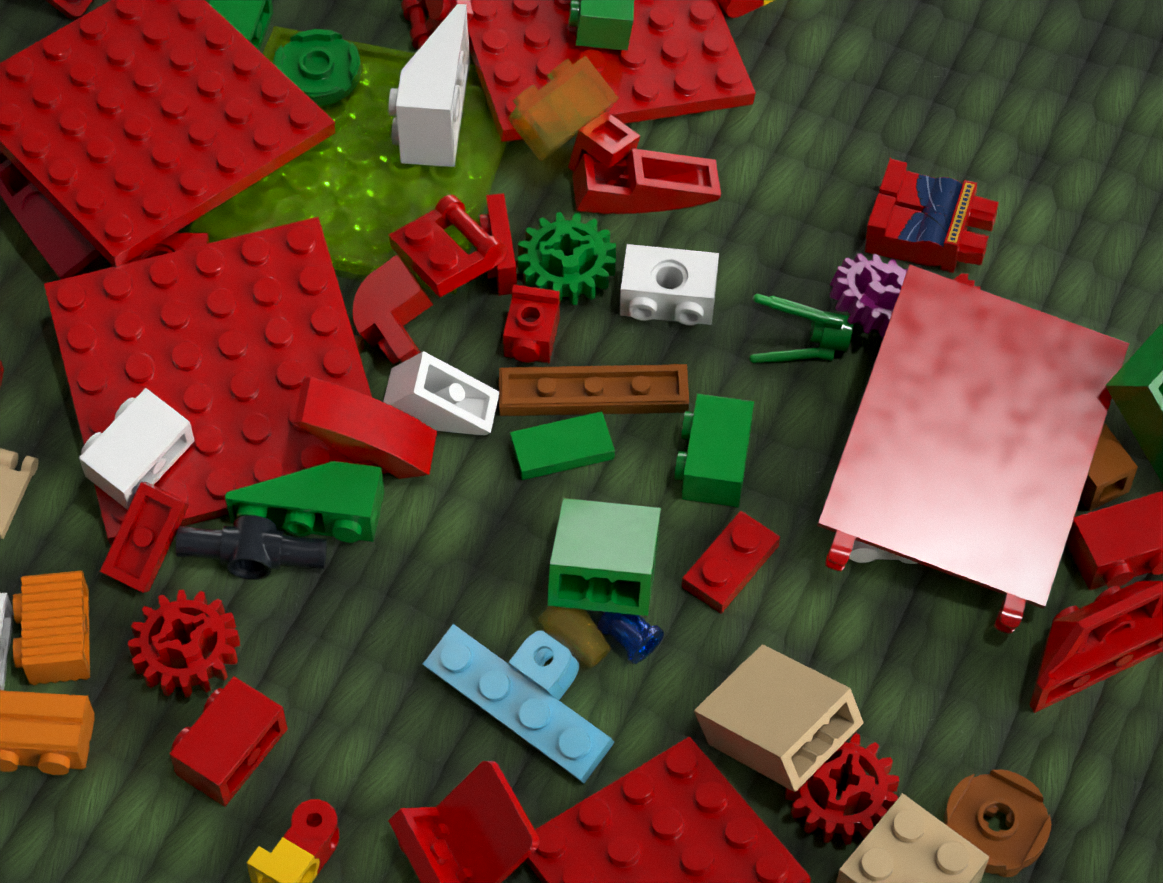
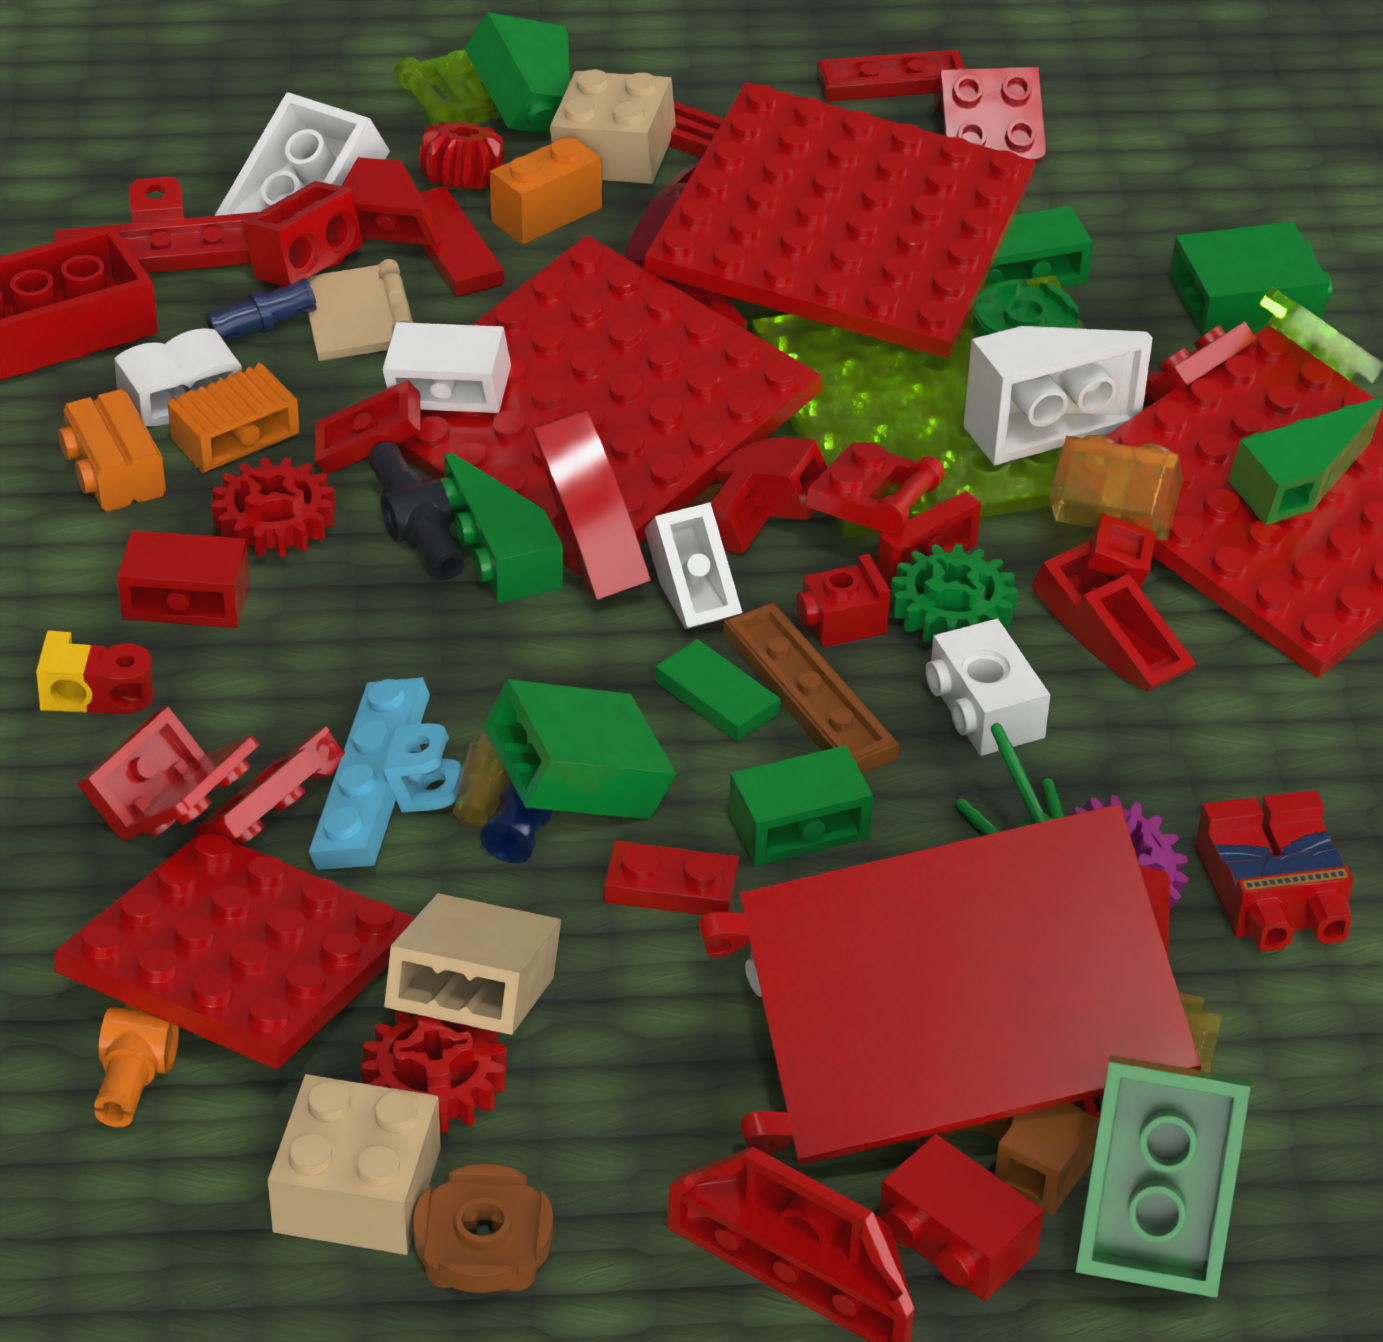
camera: 60 degrees right, 15 degrees down
none -> hinge [194,726,346,845]

